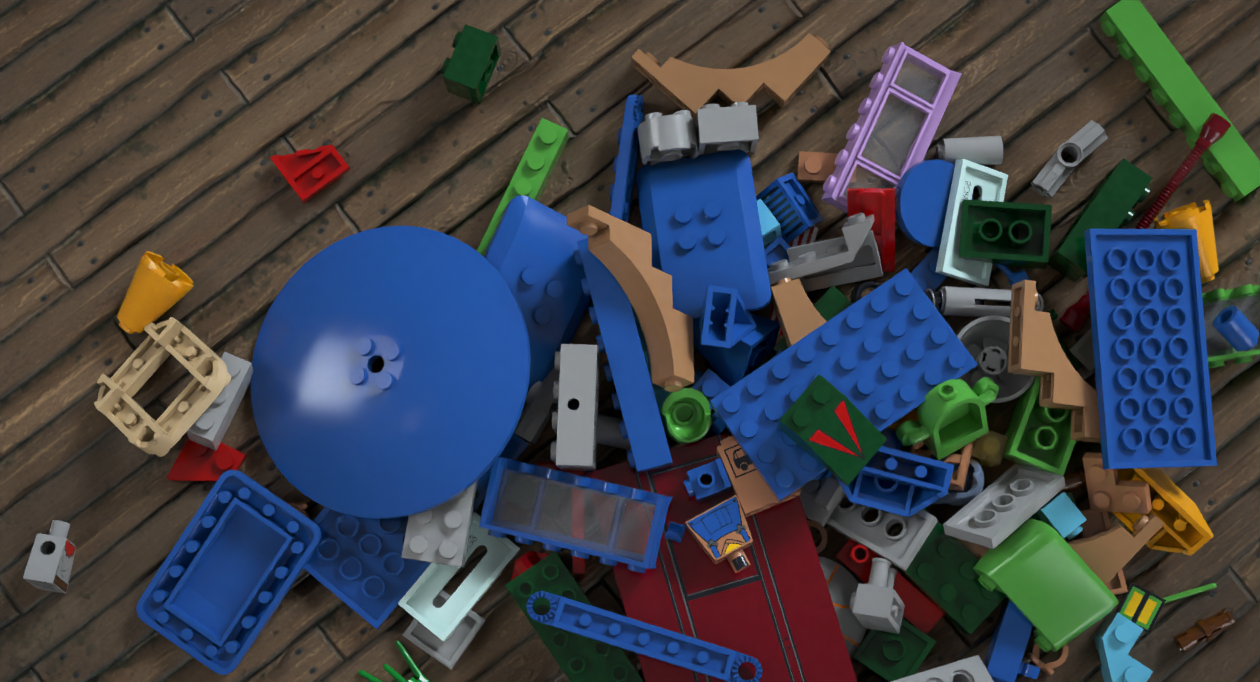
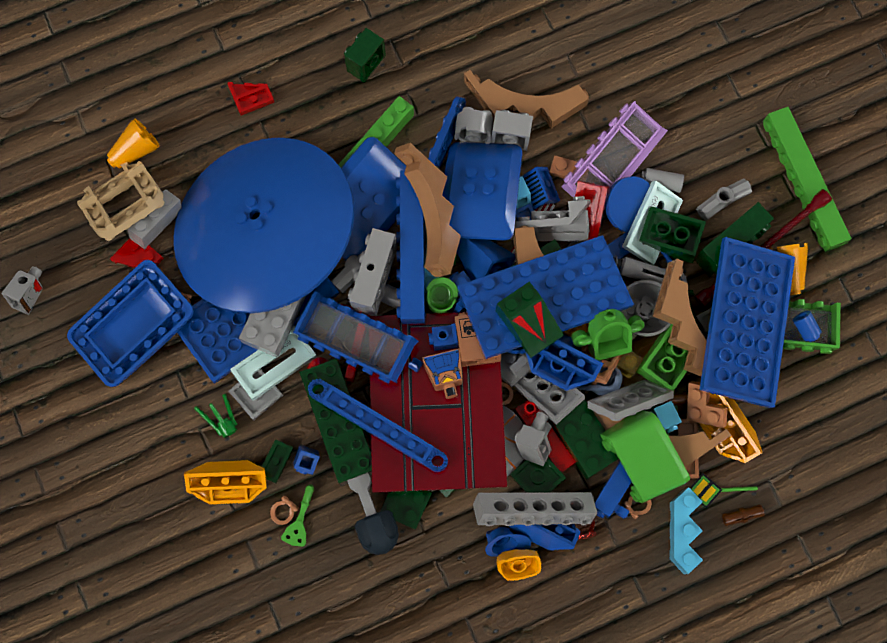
camera: 15 degrees right, 5 degrees down
blue slope [699,285,757,349] -> none

